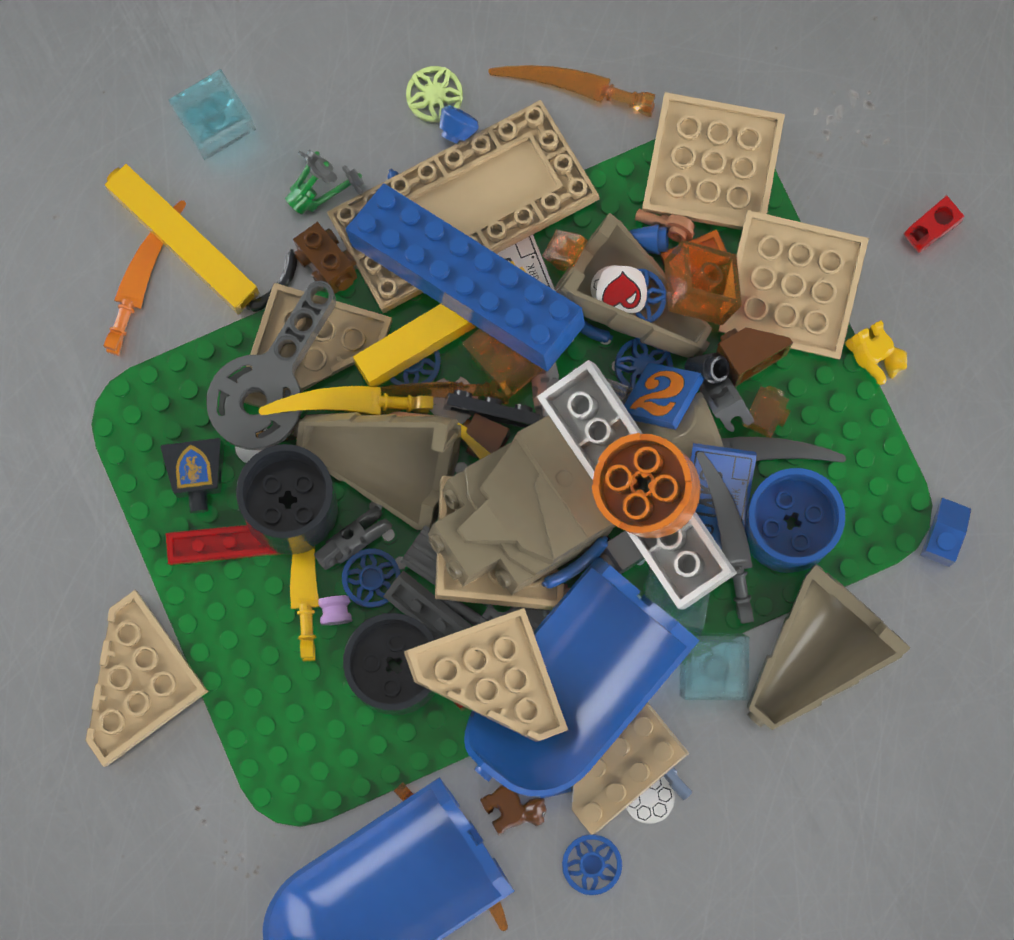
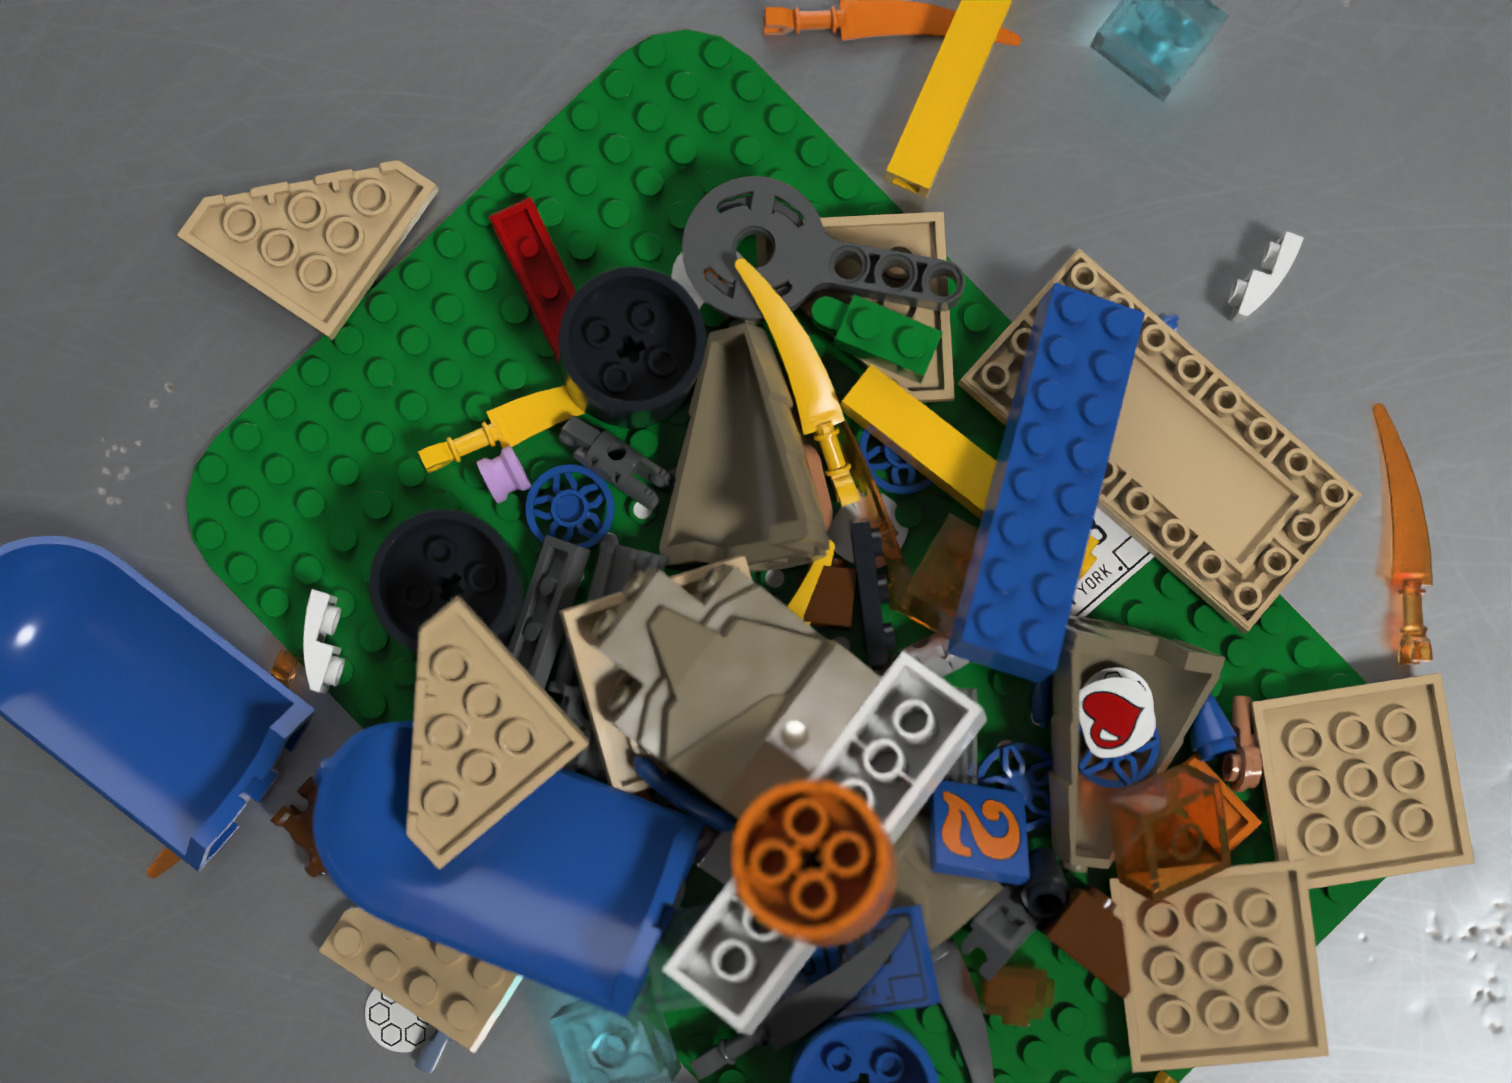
camera: 70 degrees right, 5 degrees up
torso [161,438,224,513] -> none
black piece [247,249,297,312] -> none
plant [285,150,364,215] -> none
reddish brown brick [293,222,357,294] -> none
yellowish green wheel [406,66,463,123] -> none
blue cone [439,105,479,144] -> none
clear orange bracket [542,229,588,271] -> none
blue wheel [562,835,622,895] -> none
none -> white slope [303,589,345,693]
none -> green brick [811,294,943,384]
none -> white slope [1228,231,1304,324]

